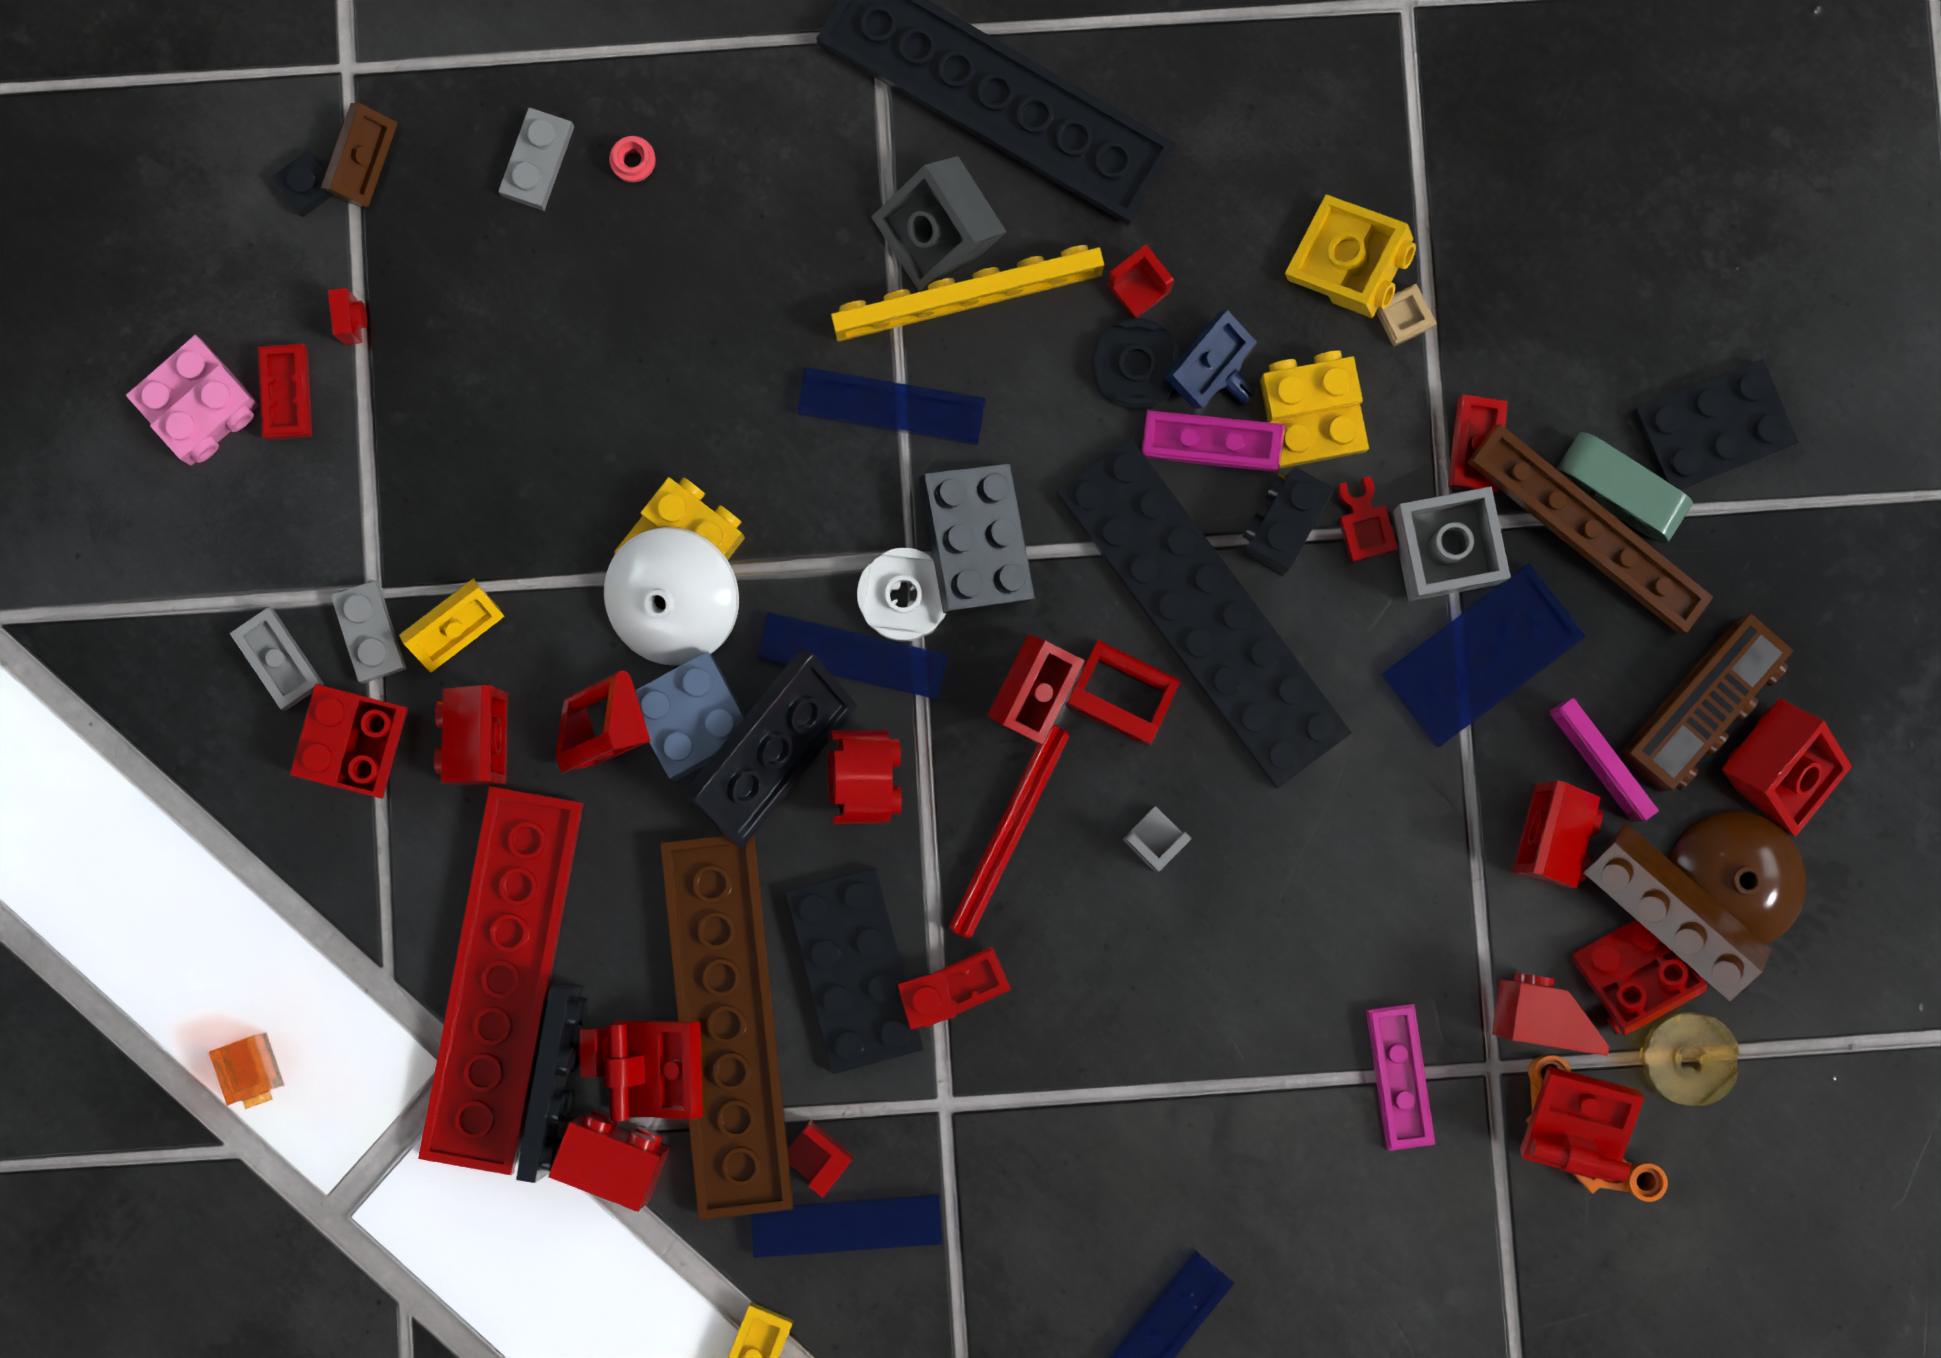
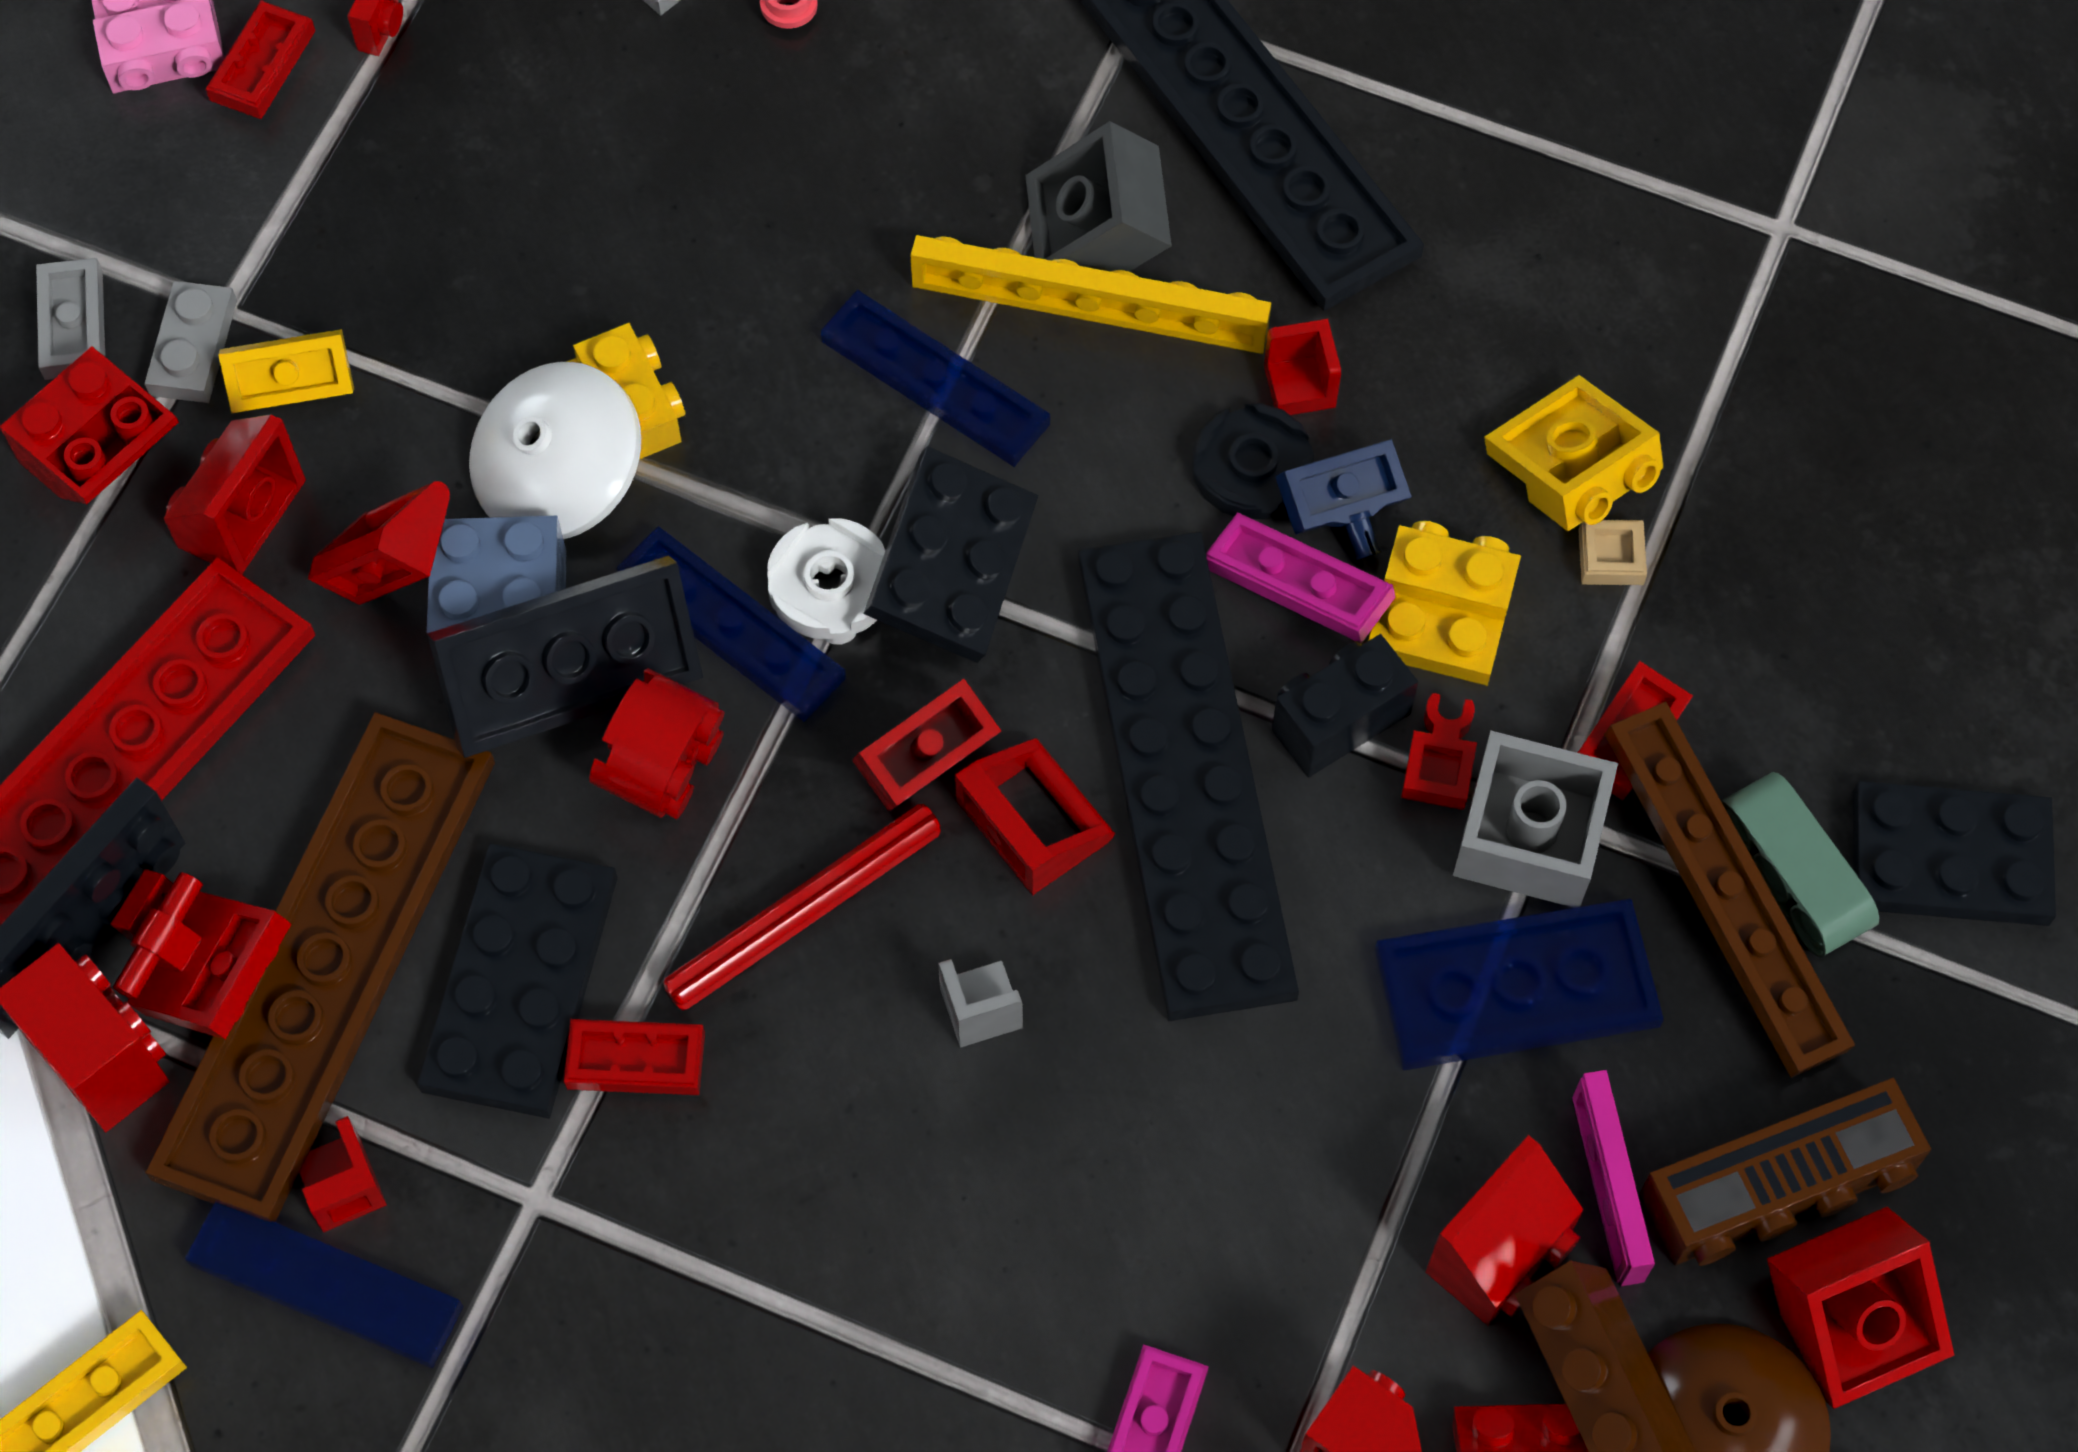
camera: 30 degrees right, 20 degrees down
red plate [898,970,956,1030] -> none

